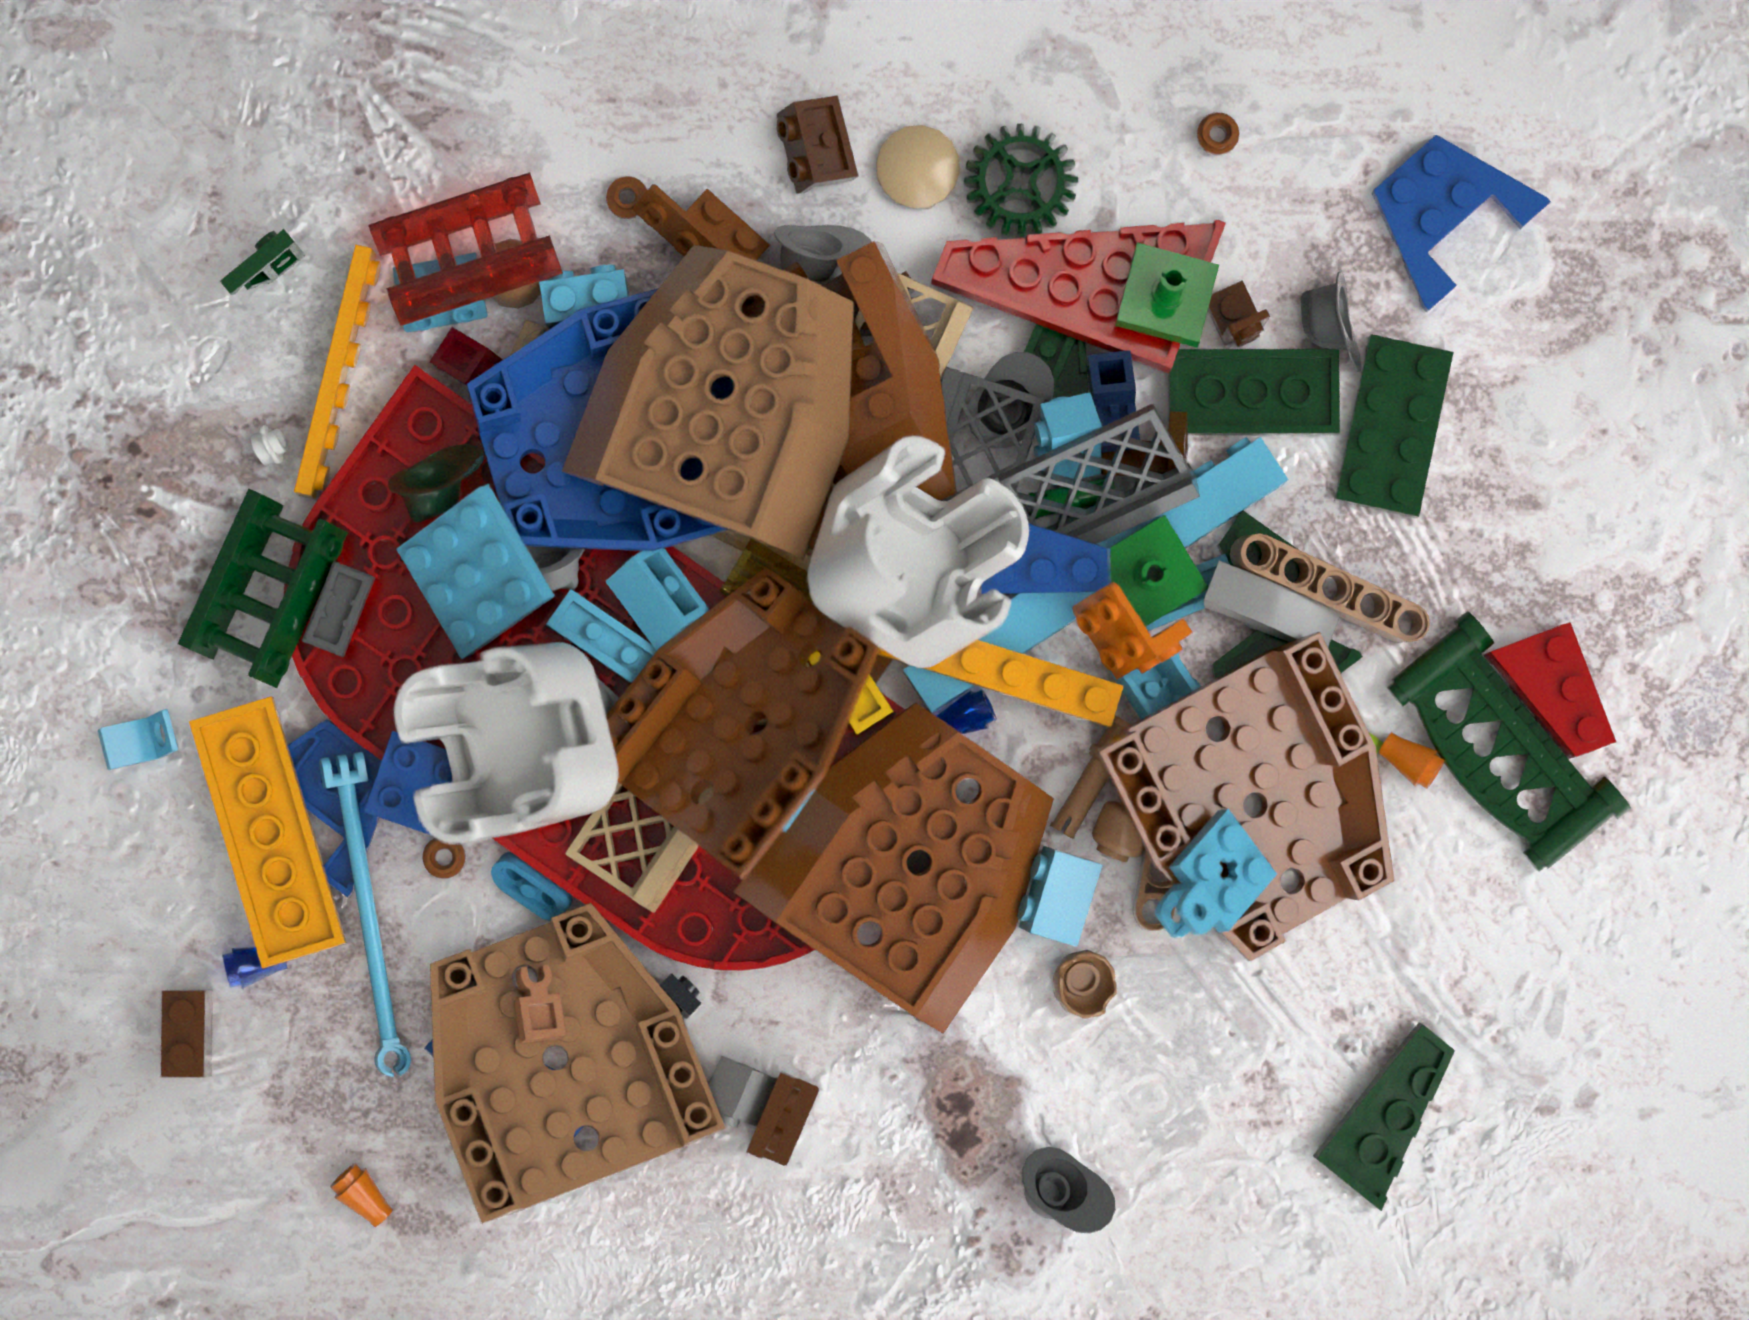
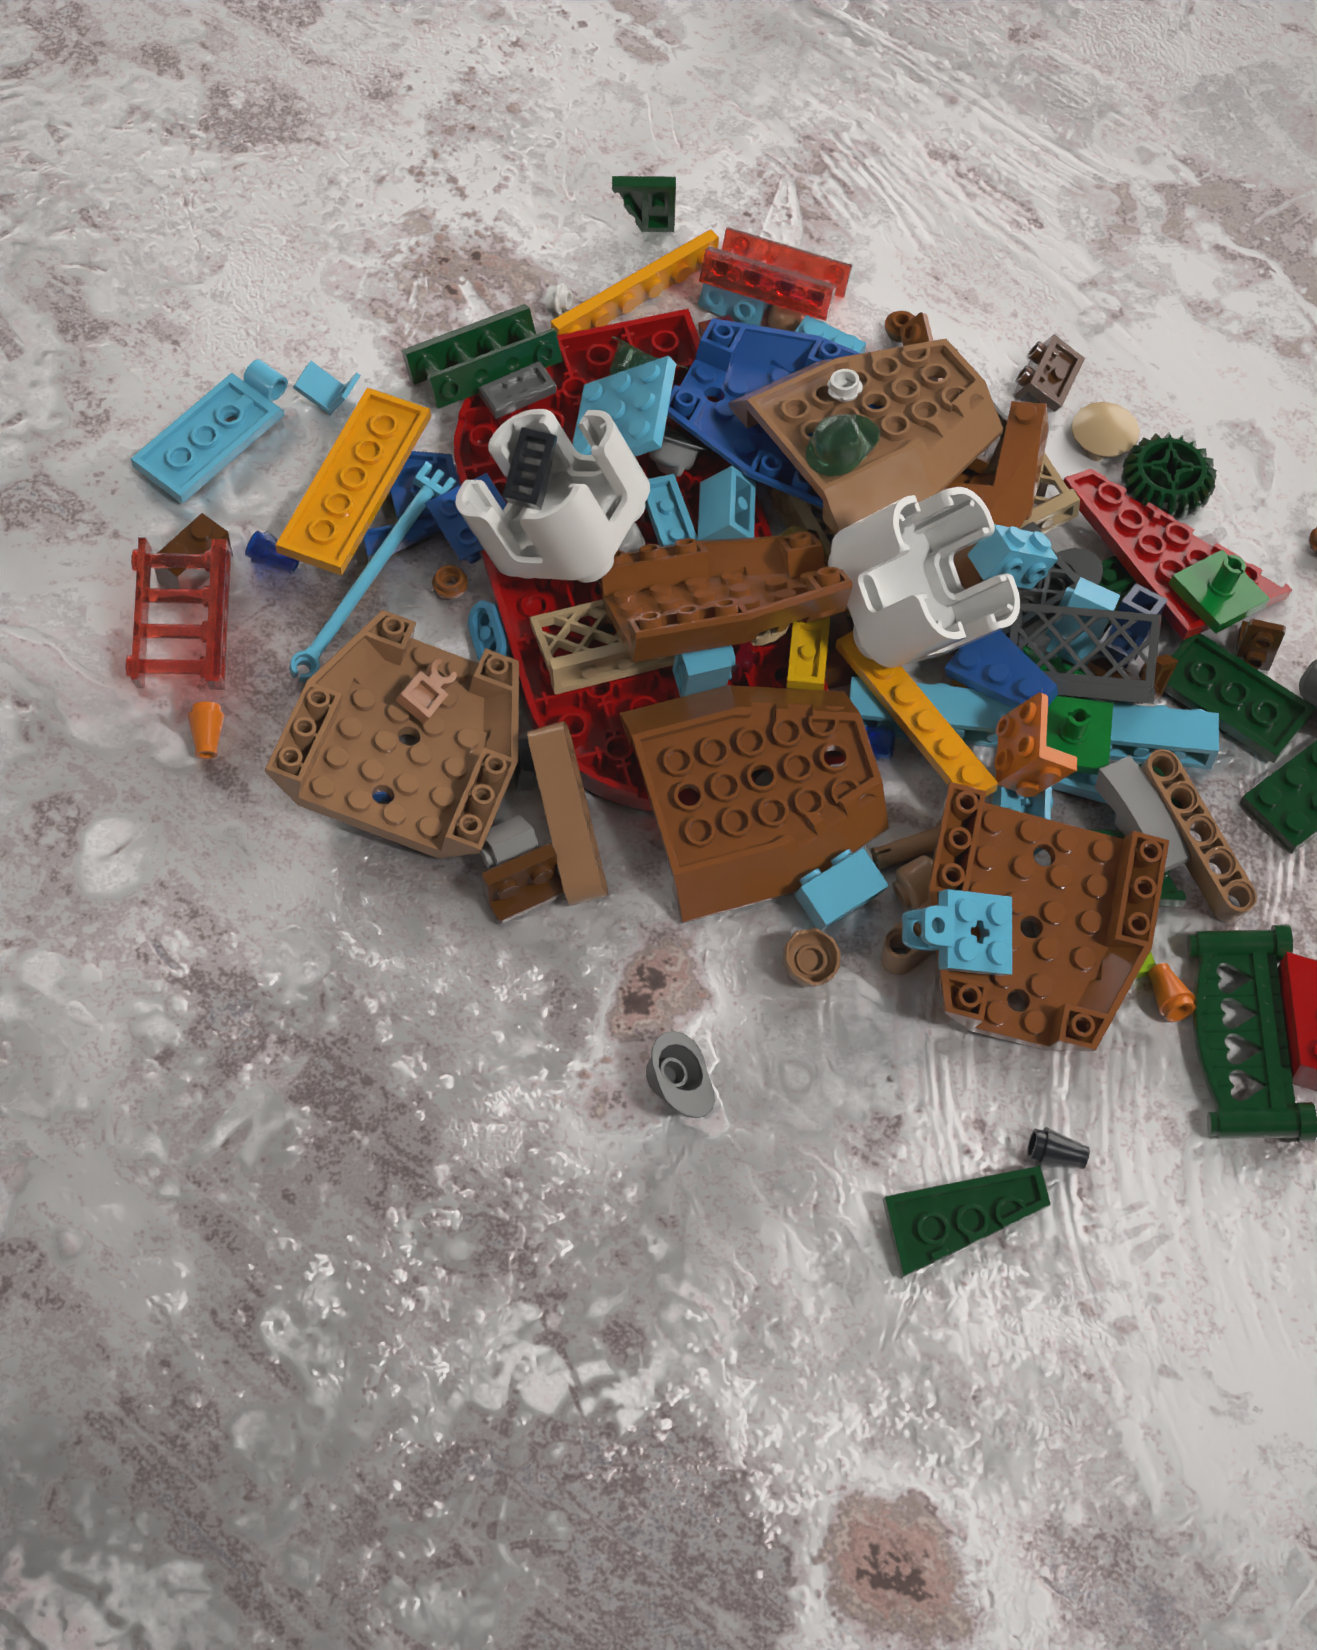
camera: 40 degrees right, 25 degrees down
none -> clear red fence [125,537,232,690]
none -> medium azure hinge [131,359,288,504]
none -> black slope [502,427,557,510]
none -> medium nougat beam [527,721,608,906]
none -> clear green piece [806,414,880,476]
none -> white plate [827,369,863,402]
none -> medium azure brick [967,524,1059,590]
none -> black cone [1027,1127,1090,1169]

